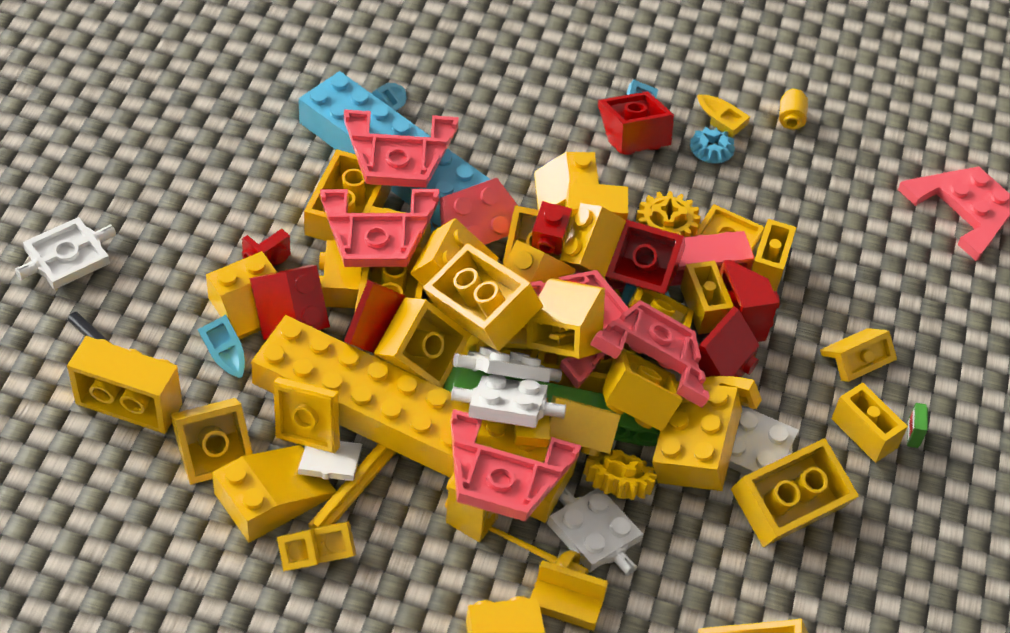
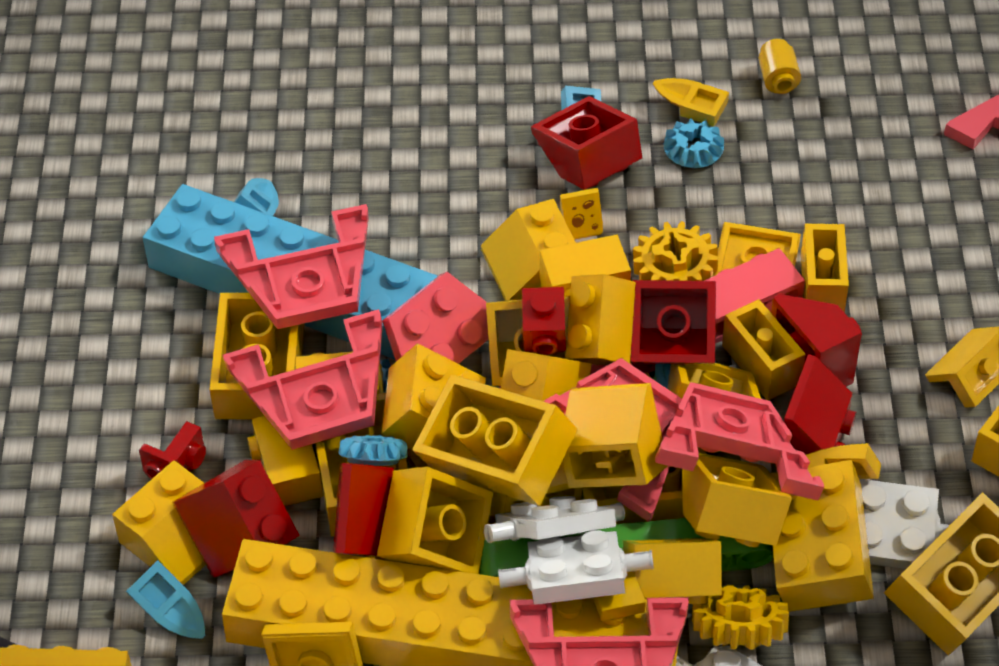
camera: 10 degrees left, 0 degrees up
none -> medium azure gear [339,435,408,466]
none -> yellow slope [560,188,603,240]

